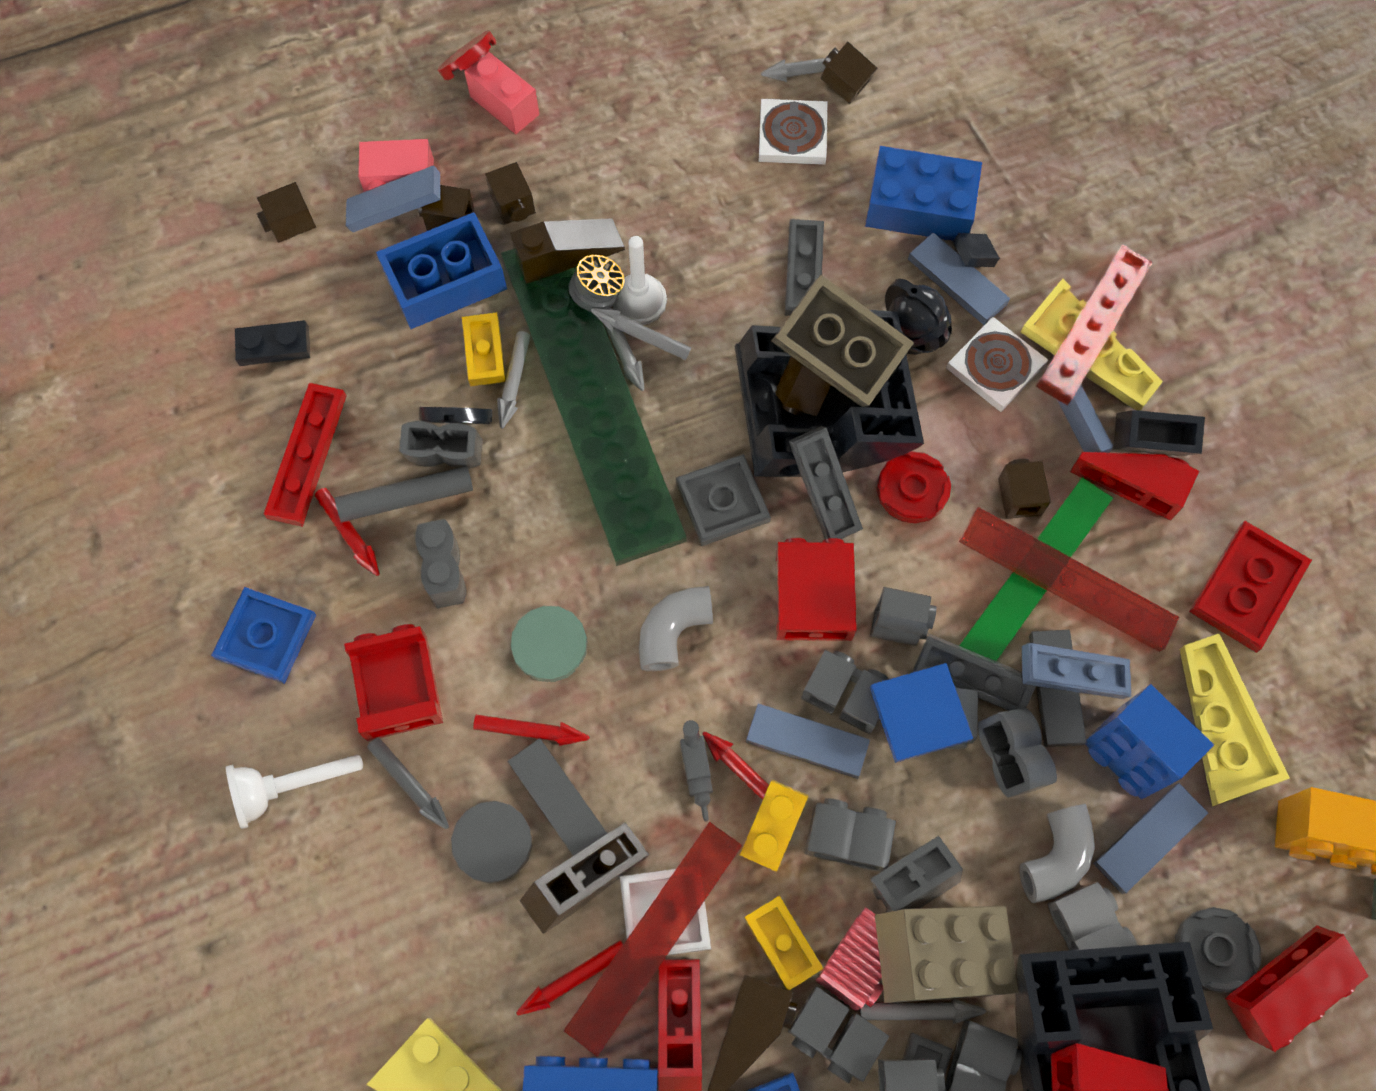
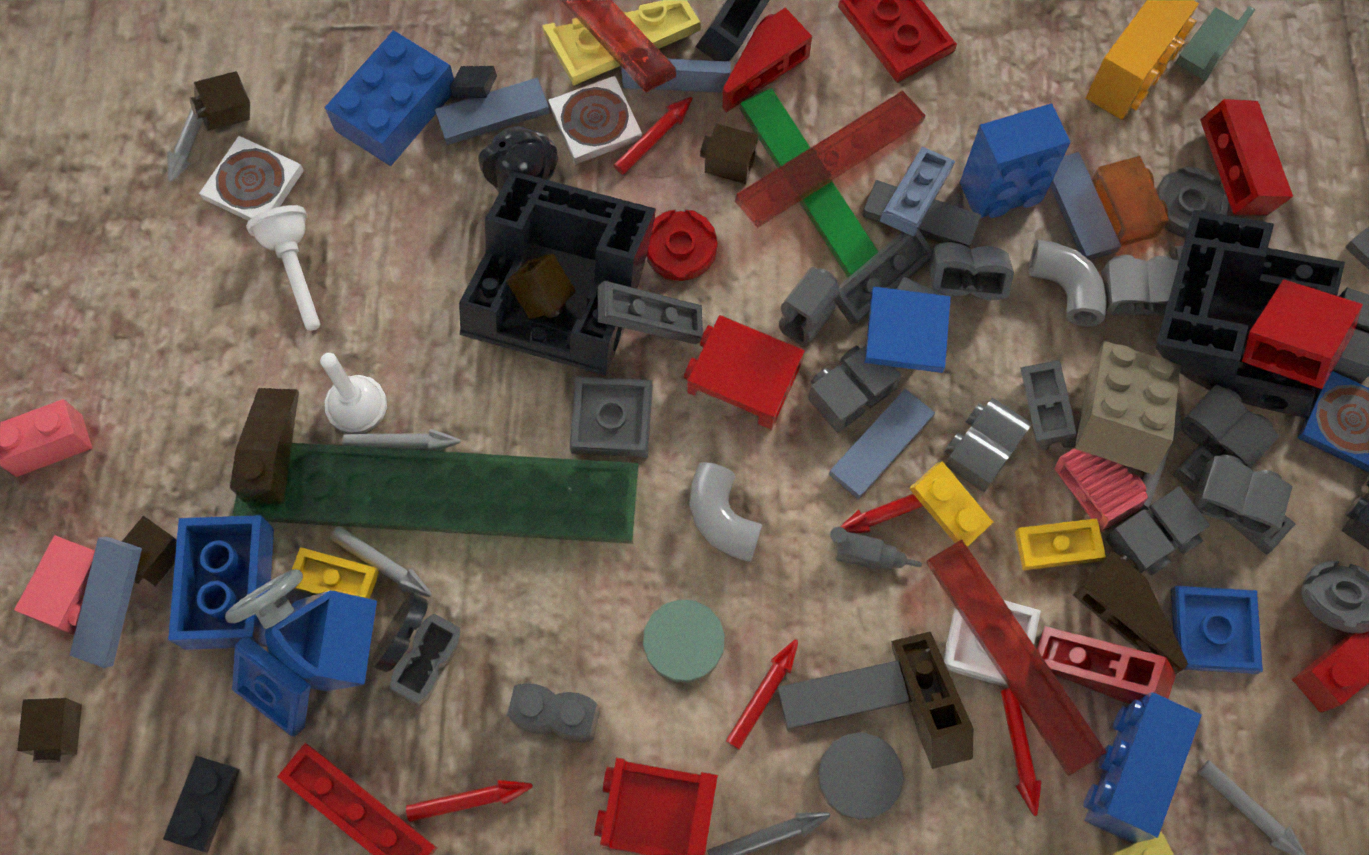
camera: 65 degrees left, 0 degrees up
dark grey piece [334,466,473,522] -> none
dark brown brick [485,162,536,225] -> none
dark grey wheel [569,255,624,311] -> none
light grey piece [591,308,691,360] -> none
dark tan brick [771,275,914,407] -> none
dark grey tile [785,219,824,316] -> none
light yellow wing [1179,634,1290,807] -> none
none -> blue piece [225,569,377,691]
none -> blue tile [232,635,311,737]
none -> white piece [246,205,320,331]
none -> red piece [613,97,693,175]
none -> clear orange brick [1092,156,1169,247]

